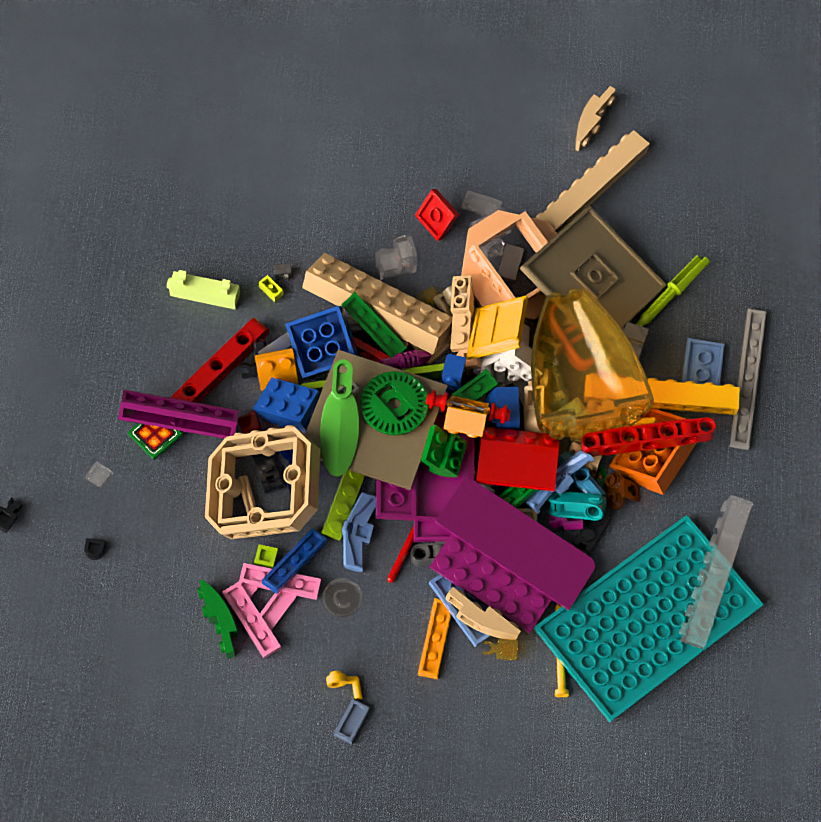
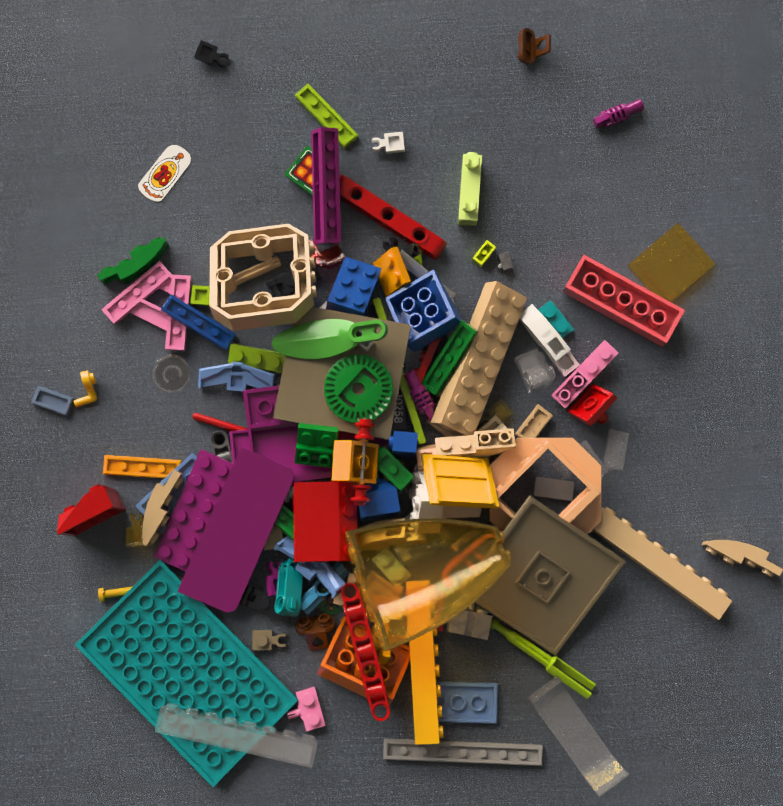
camera: 85 degrees right, 15 degrees up
black tile [84,538,106,560] -> none
clear plate [85,462,113,489] -> none
none -> red slope [57,484,126,537]
none -> sticker [138,145,191,202]
none -> dark tan plate [252,630,286,650]
none -> bright pink plate [287,686,325,732]
none -> lime tile [295,84,358,149]
none -> white plate [372,132,405,154]
none -> tan plate [514,404,553,438]
none -> reddish brown bracket [518,28,551,65]
none -> white slope [519,304,580,377]
none -> clear windscreen [528,676,629,797]
none -> teal plate [538,300,574,339]
none -> bright pink slope [551,340,619,408]
none -> coral brick [562,255,685,347]
none -> magenta hinge [593,99,644,129]
none -> clear yellow piece [627,223,715,302]

